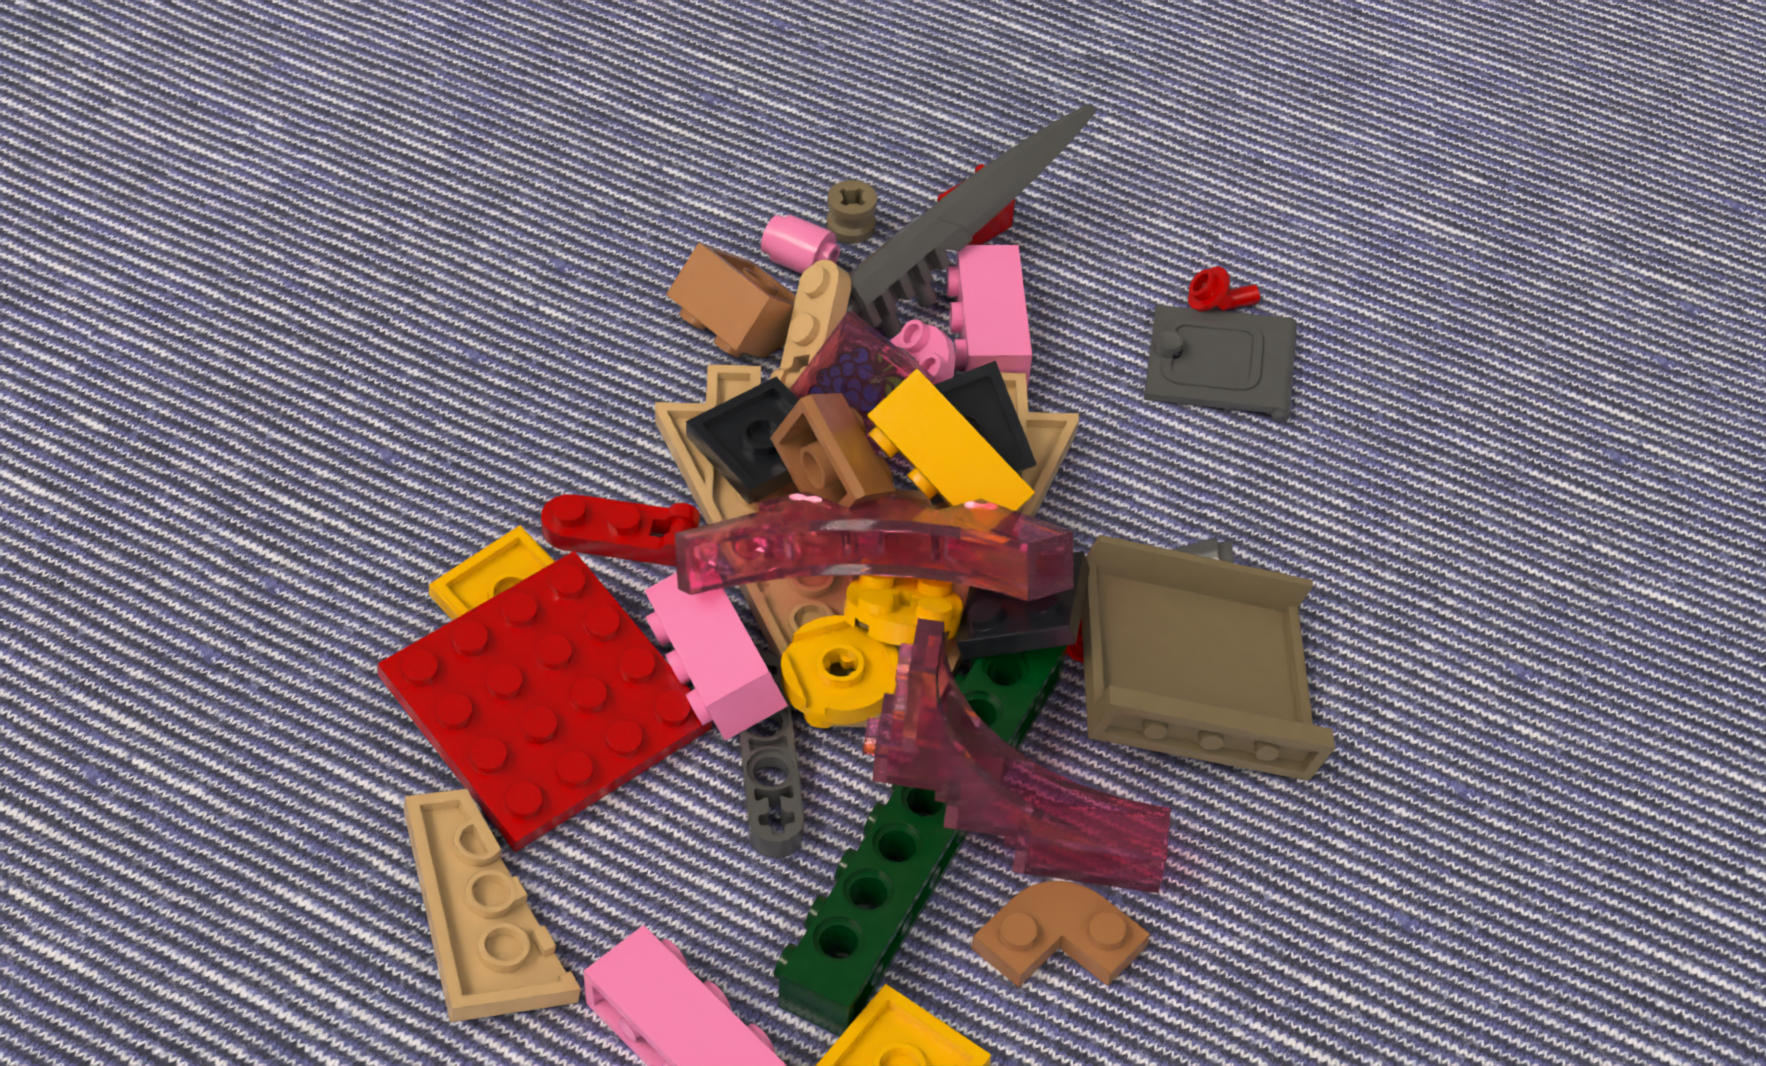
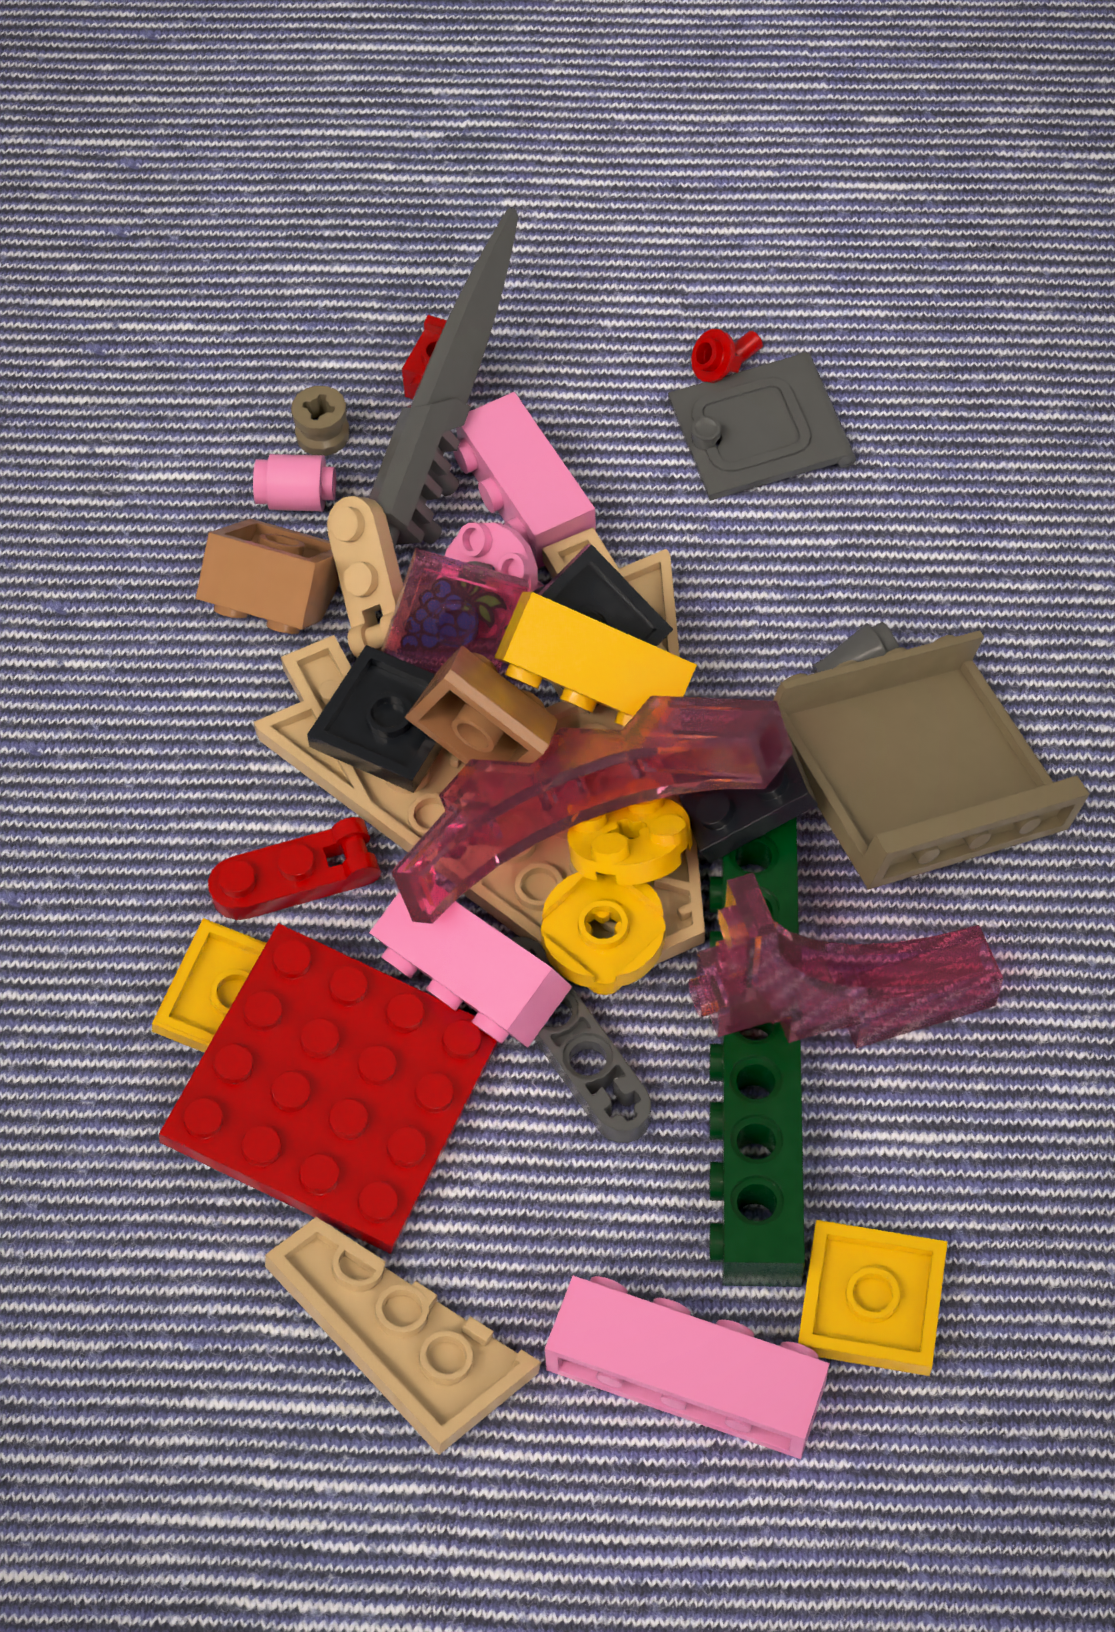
camera: 20 degrees left, 10 degrees up
medium nougat plate [971,881,1150,987] -> none

